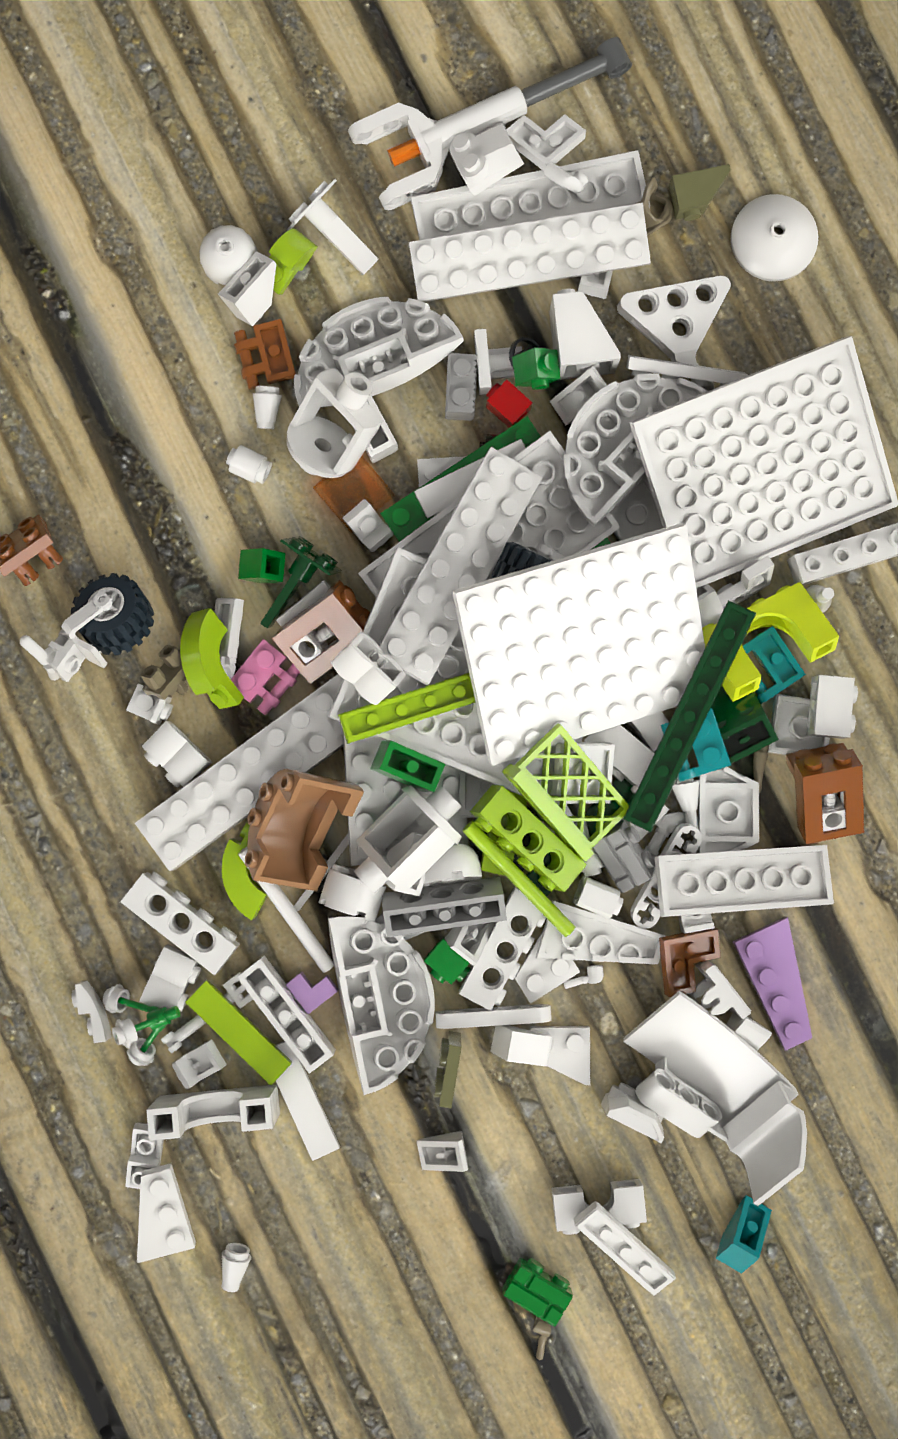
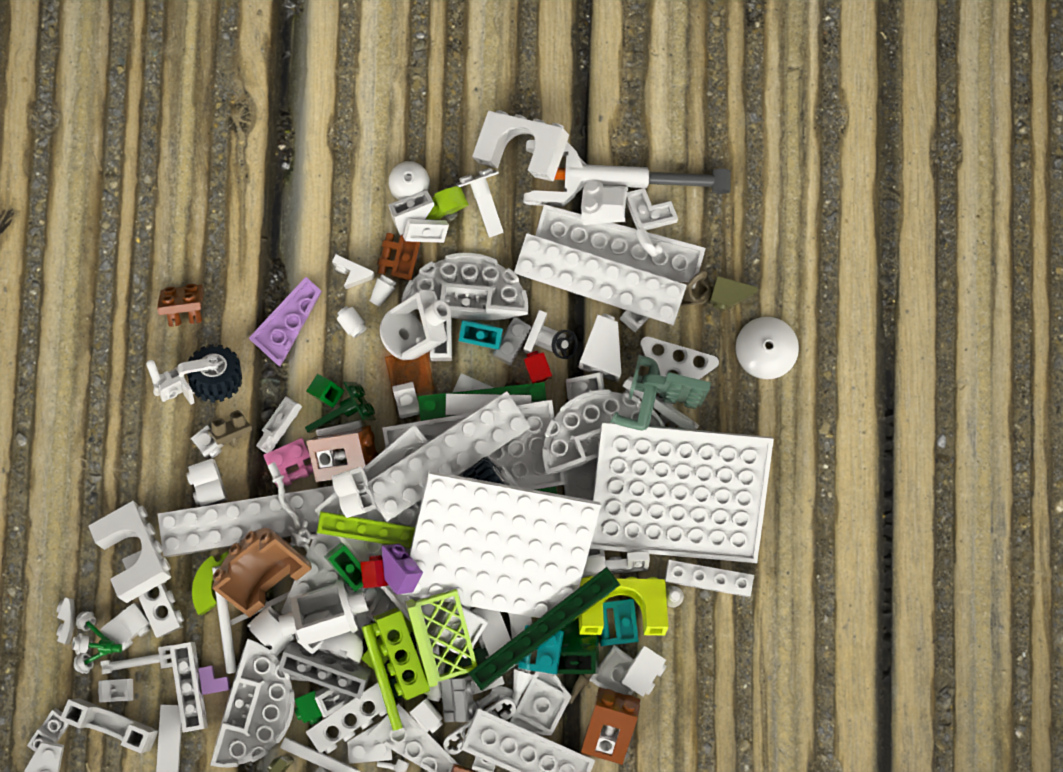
camera: 30 degrees right, 5 degrees down
lime arch [180,608,244,709] -> none
lime tile [185,980,292,1086] -> none
green brick [512,348,561,390] -> none
none -> white arch [89,501,172,603]
none -> lavender wing [249,277,322,367]
none -> white piece [268,462,318,552]
none -> white slope [332,255,375,289]
none -> red brick [361,555,389,588]
none -> medium lavender slope [382,543,423,595]
none -> white plate [403,219,449,243]
none -> teal slope [458,320,503,350]
none -> white arch [472,110,569,181]
none -> sand green plate [610,355,711,431]

